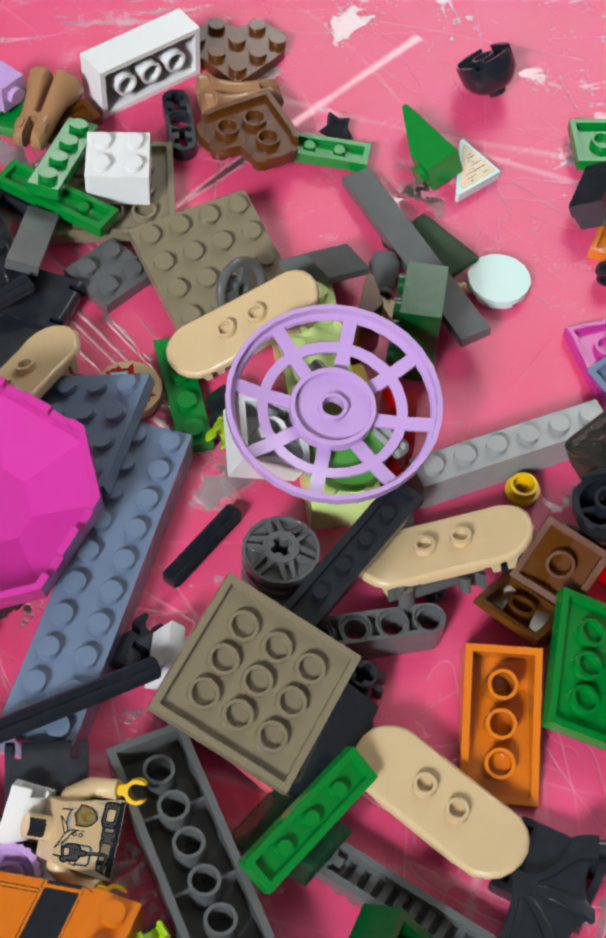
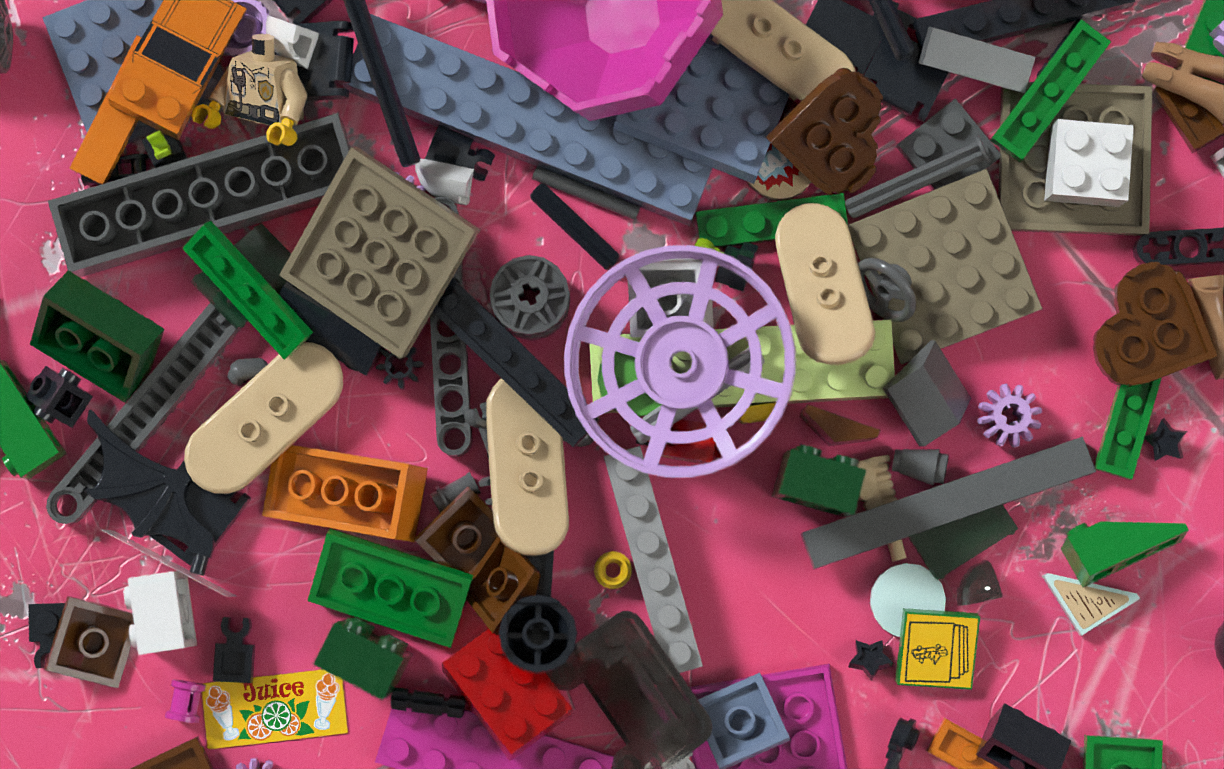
camera: 100 degrees right, 30 degrees up
green plate [27,117,98,201] -> none
none -> dark grey arm [228,358,268,386]
none -> dark grey pin [430,472,481,513]
none -> dark grey bar [532,165,641,220]
none -> reddish brown plate [766,68,883,195]
none -> dark grey axle [845,135,991,218]
none -> black piece [848,640,893,681]
none -> yellow tile [895,608,980,690]
none -> clear smoke brick [956,560,1003,606]
none -> lavender gear [977,384,1042,448]

